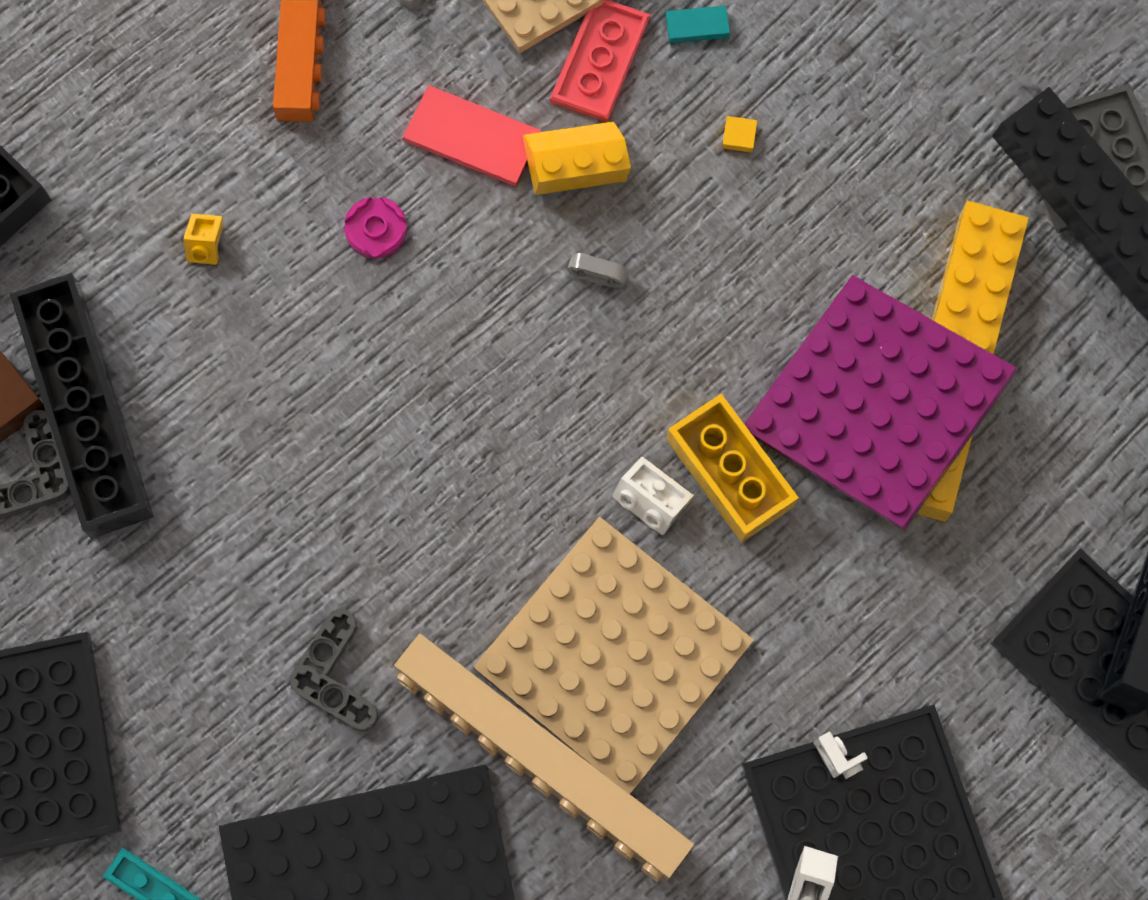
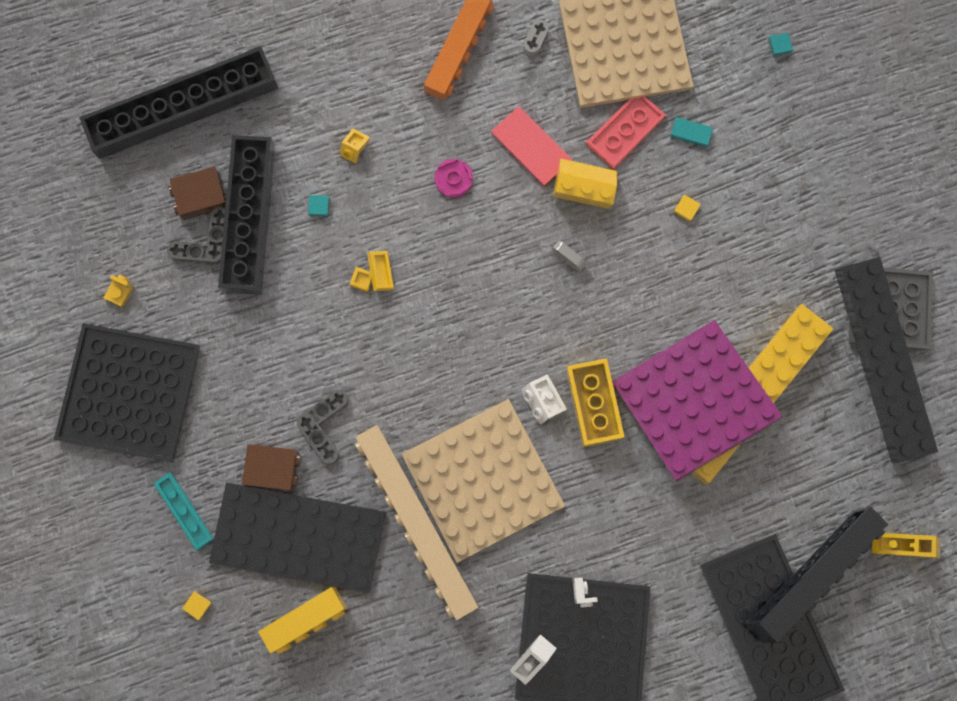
camera: 25 degrees right, 5 degrees up
none -> reddish brown brick [242,444,301,492]
none -> teal tile [308,195,329,217]
none -> yellow tile [349,267,372,292]
none -> yellow tile [367,251,394,291]

